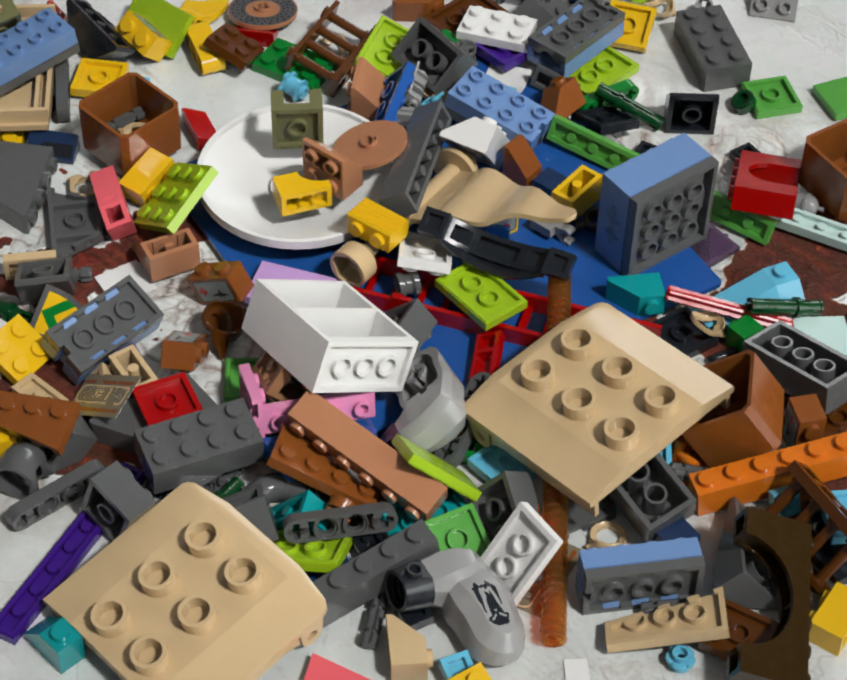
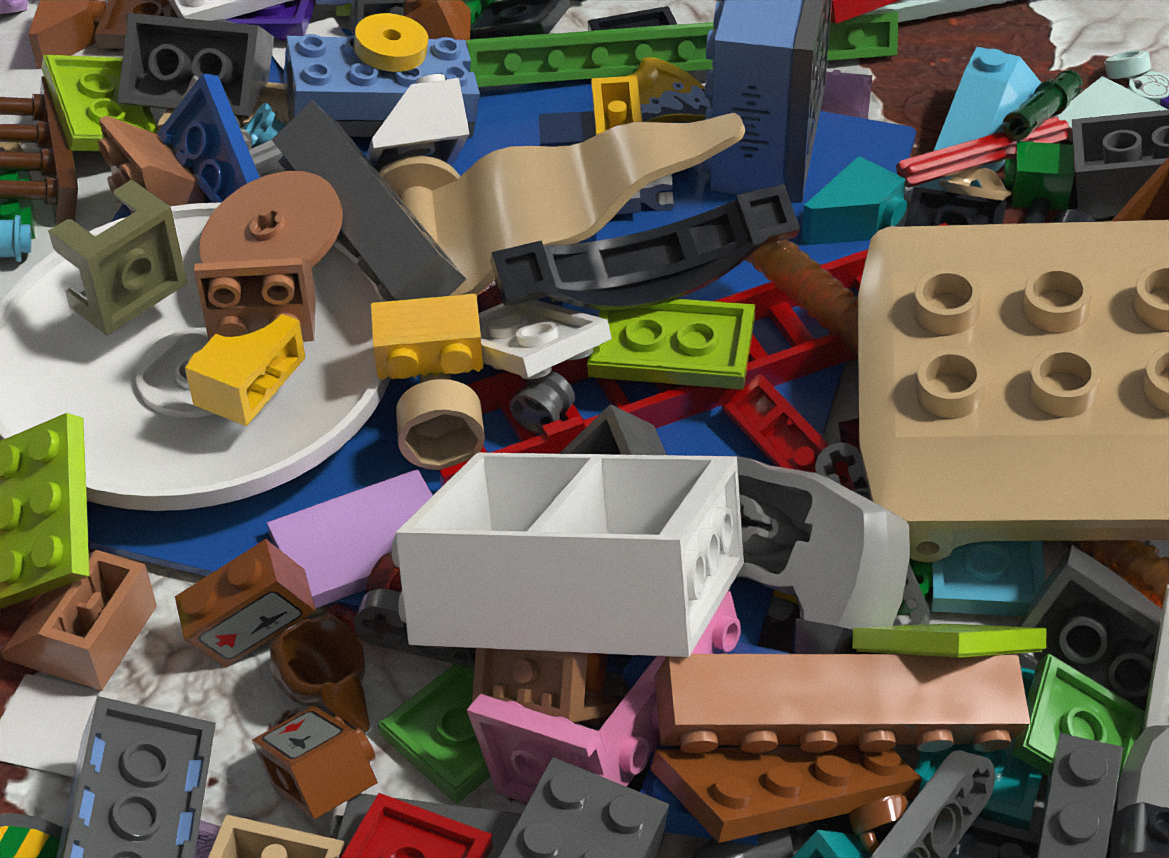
camera: 40 degrees left, 0 degrees up
dark orange slope [502,134,542,186] -> none
none -> yellow piece [354,13,429,72]

